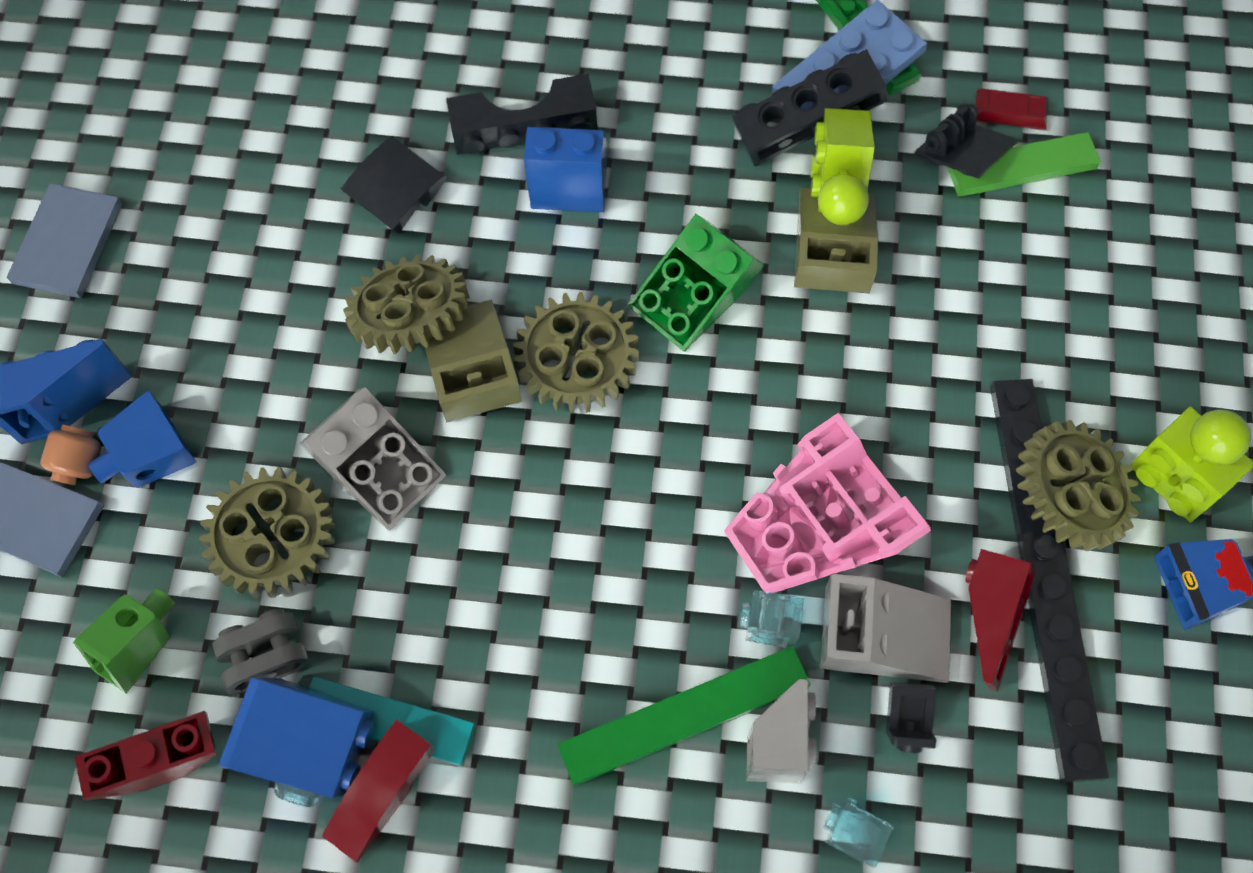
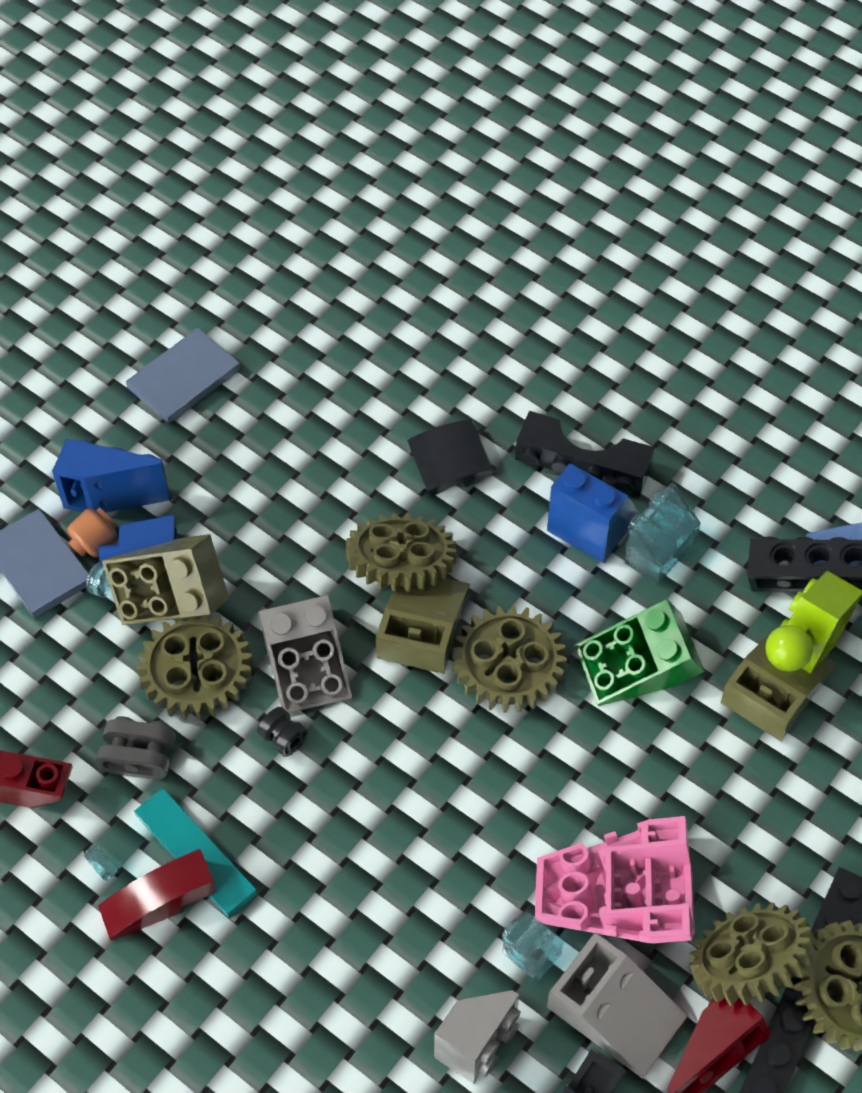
camera: 30 degrees right, 10 degrees down
bright green torso [73,588,175,694] -> none
blue slope [219,677,375,798] -> none
green tile [557,646,811,787] -> none
none -> clear light blue tile [86,562,111,598]
none -> olive slope [102,534,229,625]
none -> black wheel [257,707,308,757]
none -> clear light blue slope [625,483,701,585]
none -> olive gear [689,903,816,1006]

